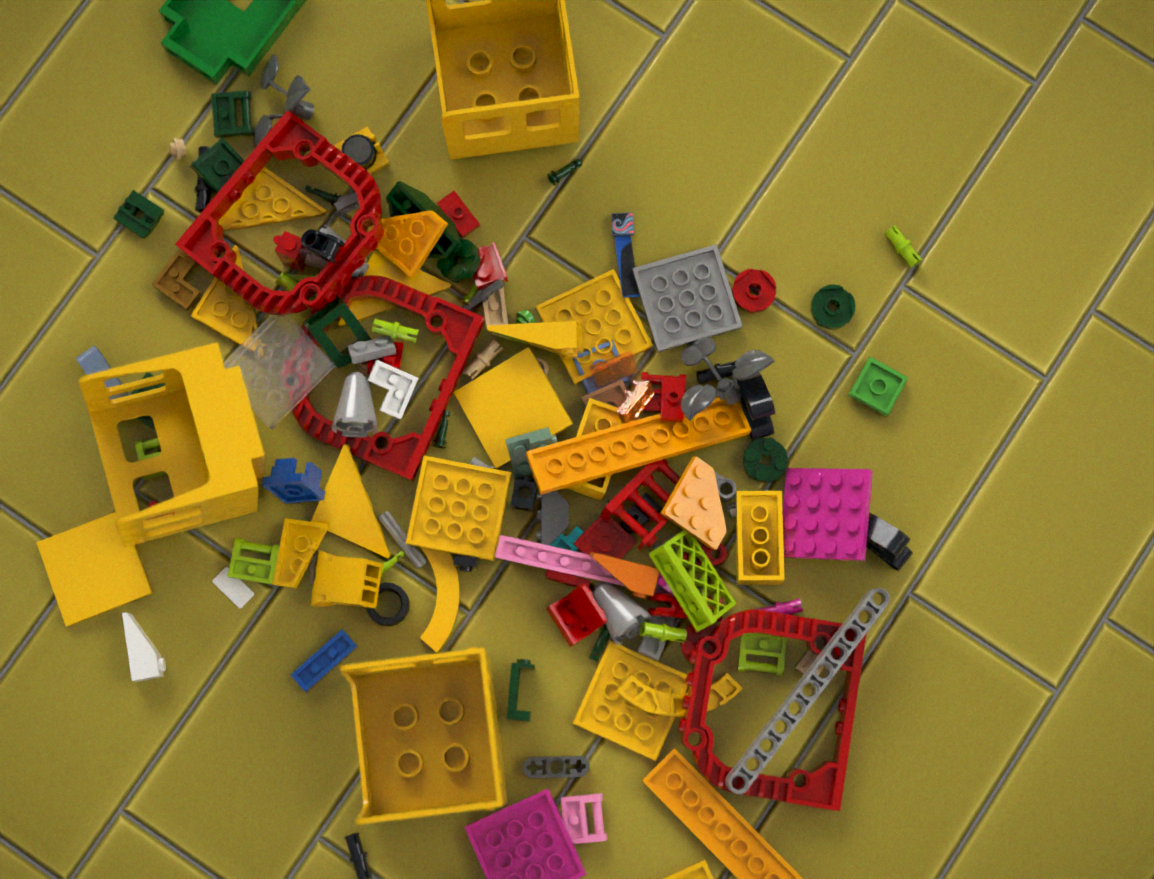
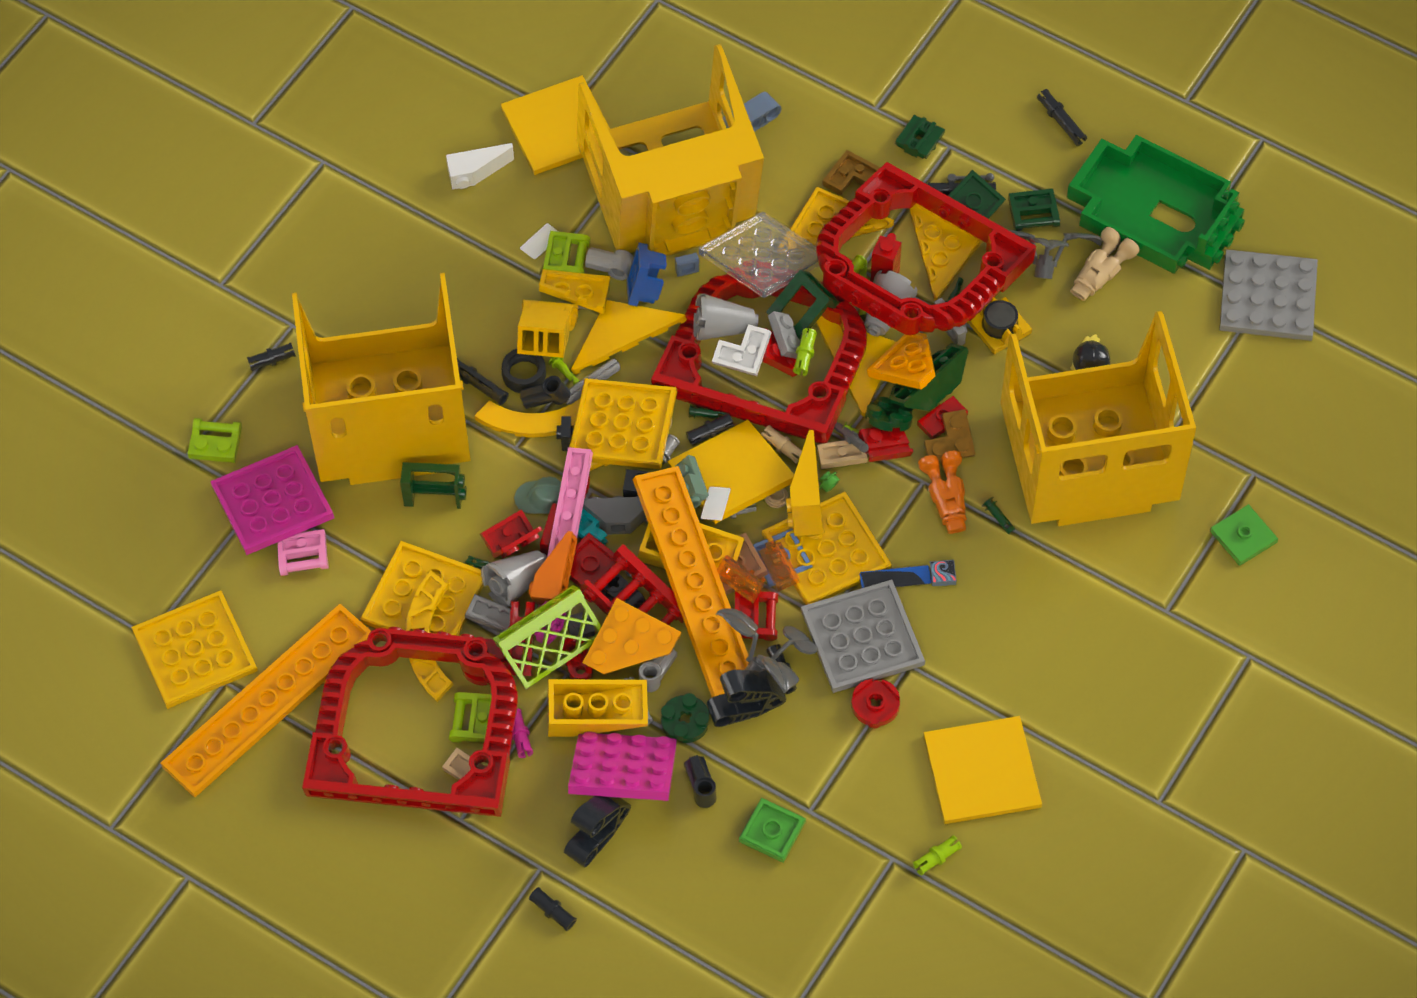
camera: 90 degrees right, 20 degrees down
tan plate [169,138,186,160] -> none
blue plate [291,629,358,692] -> none
black piece [301,229,345,264] -> none
dark grey beam [523,756,589,778] -> none
lime pin [639,622,687,643] -> none
red plate [660,378,684,423] -> none
light grey beam [725,588,890,794] -> none
dark green plate [810,285,855,330] -> none
none -> black pin [457,358,509,405]
none -> sand green piece [514,476,561,514]
none -> black piece [520,375,571,409]
none -> black pin [529,887,577,931]
none -> light grey piece [585,247,634,280]
none -> sand blue tile [675,253,699,277]
none -> black piece [684,755,717,808]
none -> black pin [686,413,734,446]
none -> white sticker [701,487,731,521]
none -> orange piece [918,450,967,534]
none -> yellow tile [923,716,1042,824]
none -> pearl gold plate [924,409,975,463]
none -> dark grey hinge [947,173,994,183]
none -> black pin [1037,89,1087,146]
none -> tan piece [1070,227,1139,301]
none -> black hair [1070,334,1111,370]

